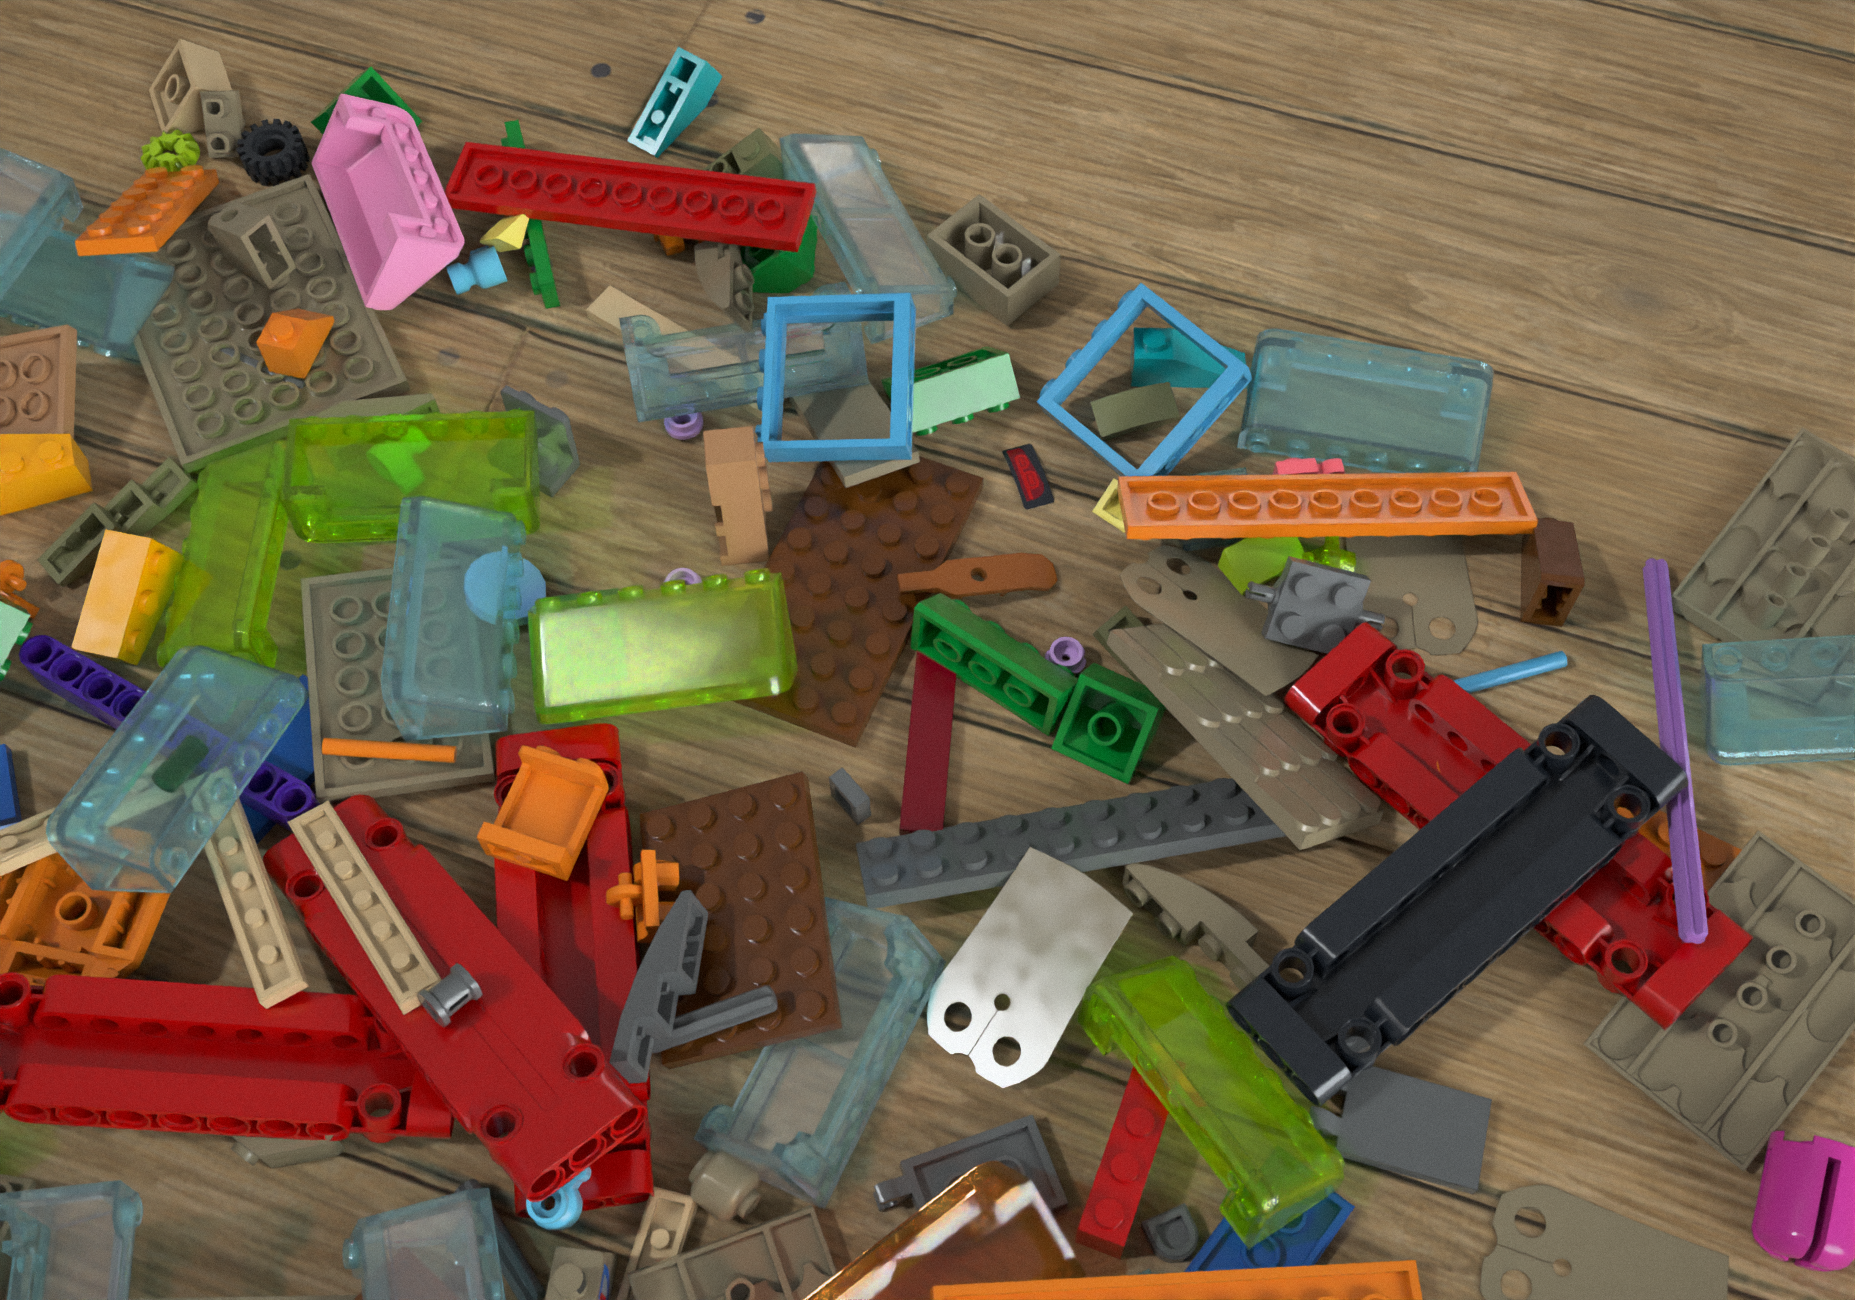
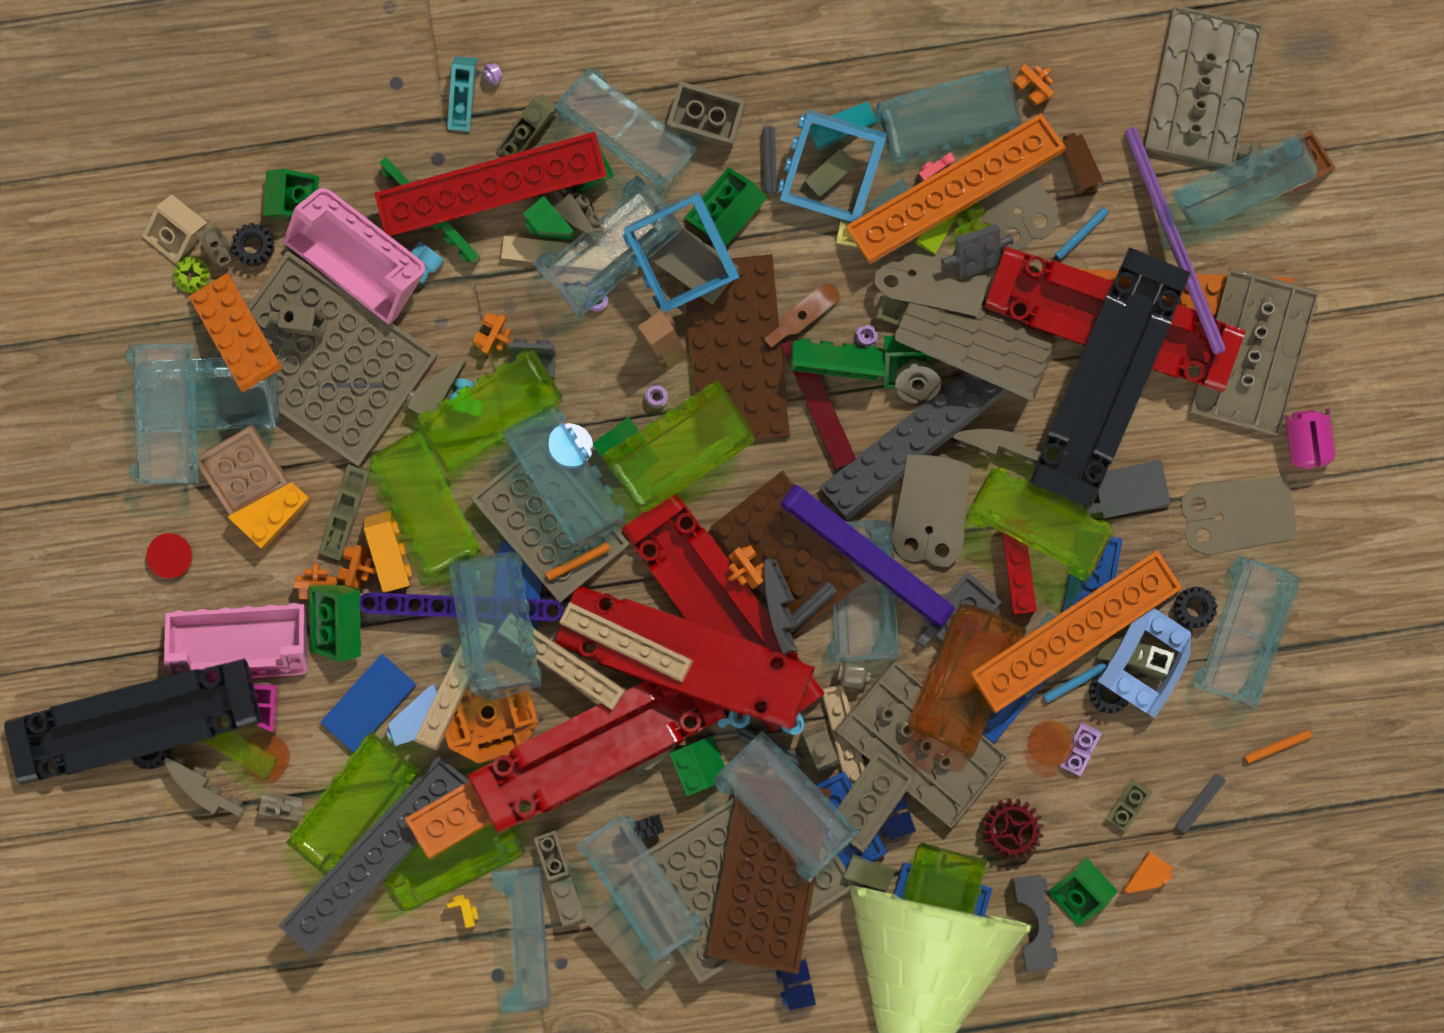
camera: 30 degrees left, 25 degrees up
clear green piece [151,735,209,793] -> none
orange slope [256,308,335,379] -> none
dark grey bush [417,963,483,1027] -> none
orange panel [476,745,609,881] -> none
light yellow slope [479,214,529,252] -> none
dark grey tile [829,767,871,825] -> none
sticker [1002,444,1054,510] -> none
dark grey tile [1140,1203,1198,1263] -> none
none -> orange hips [337,545,377,589]
none -> orange hips [472,313,513,356]
none -> lavender plate [483,63,503,86]
none -> green slope [523,196,576,241]
none -> black tyre [620,814,665,845]
none -> green slope [669,736,730,796]
none -> medium azure piece [718,711,751,728]
none -> dark grey axle [763,126,777,194]
none -> dark purple beam [780,484,955,628]
none -> dark tan plate [895,359,941,403]
none -> orange hips [1013,64,1054,106]

